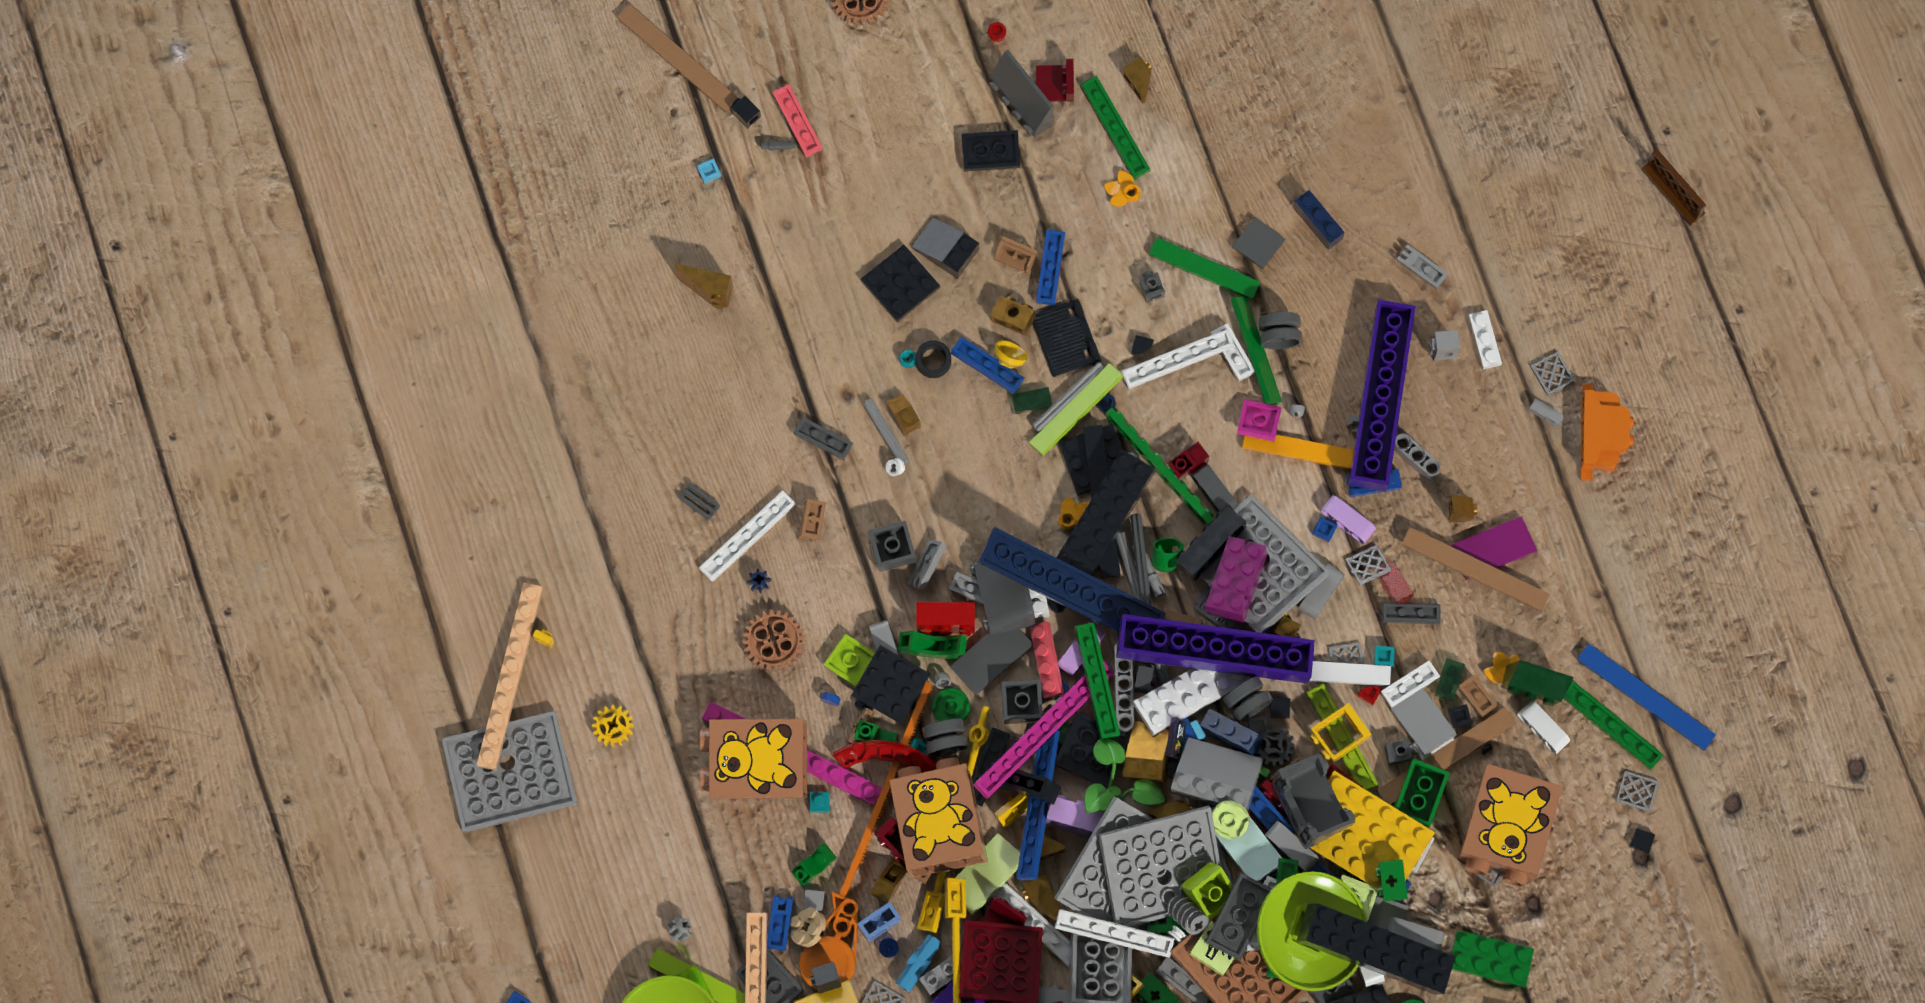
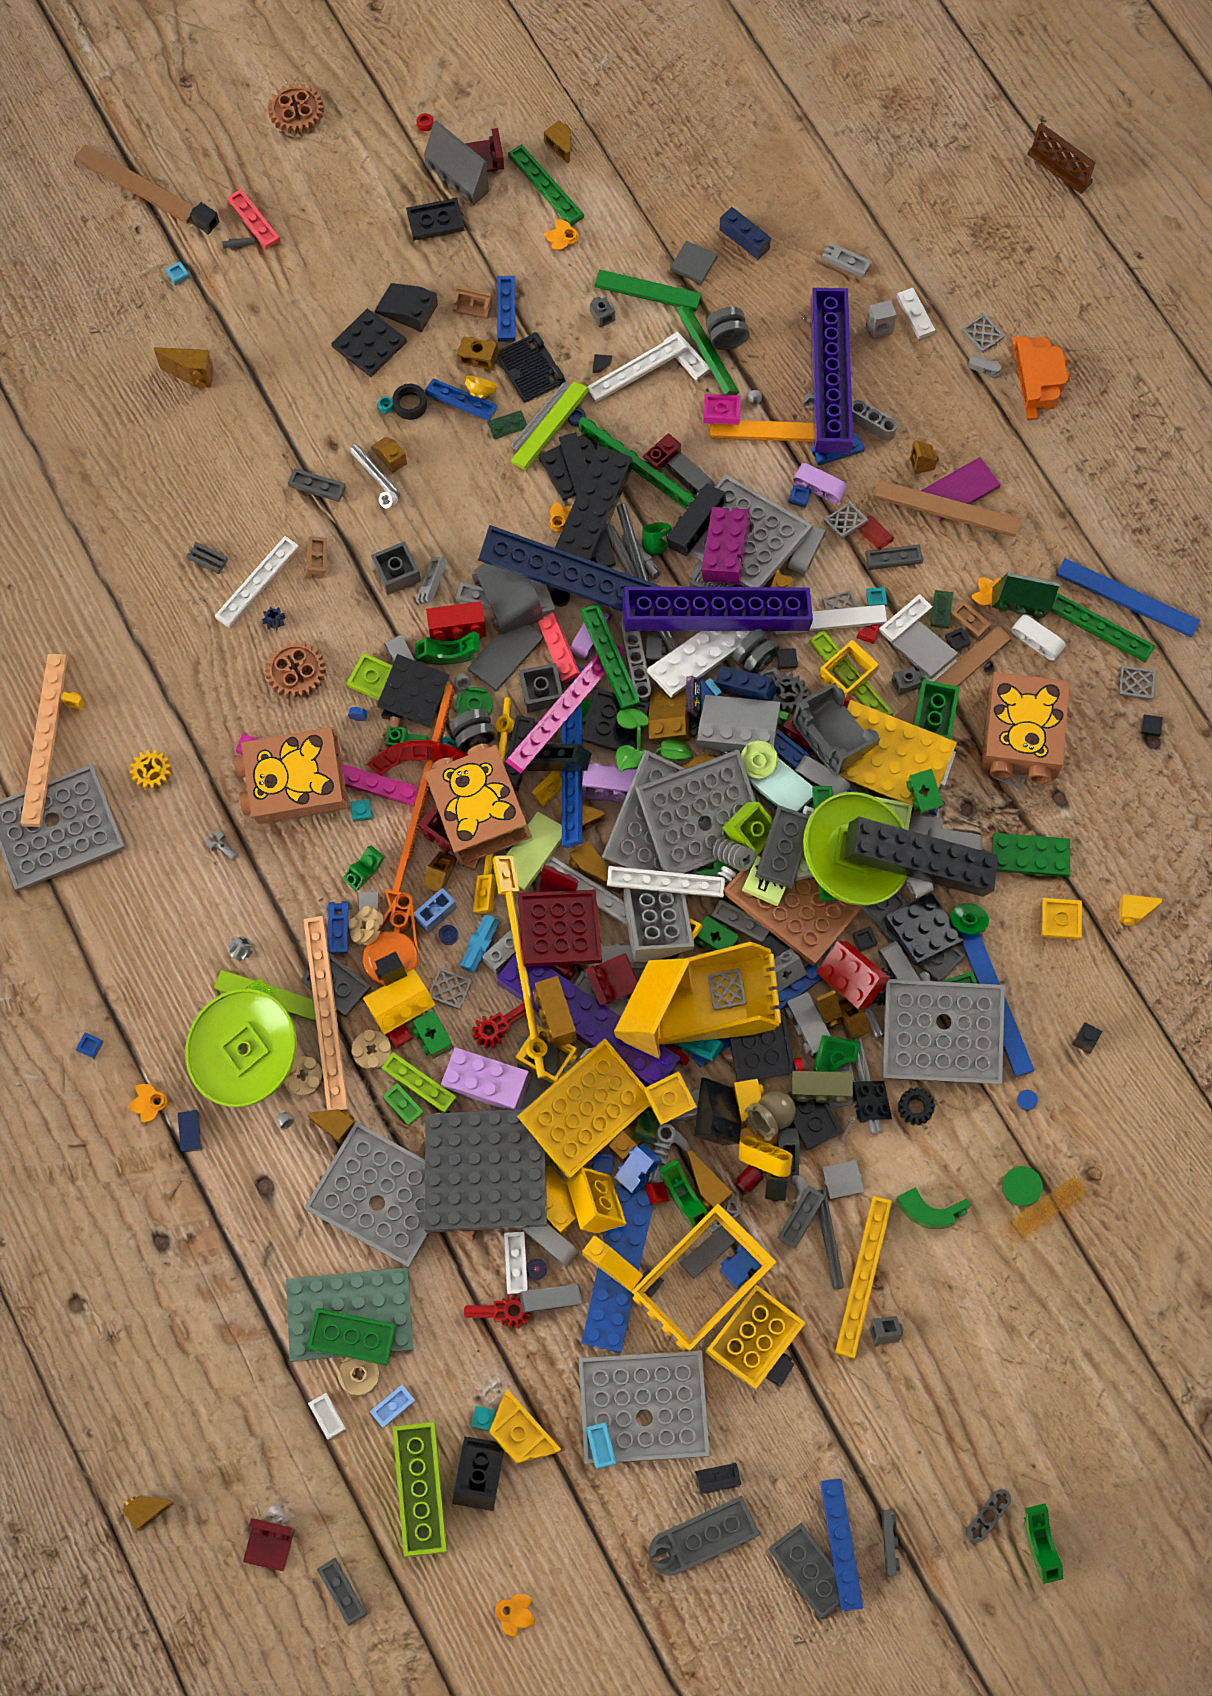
camera: 10 degrees left, 5 degrees down
none -> light grey bar [205,831,237,859]

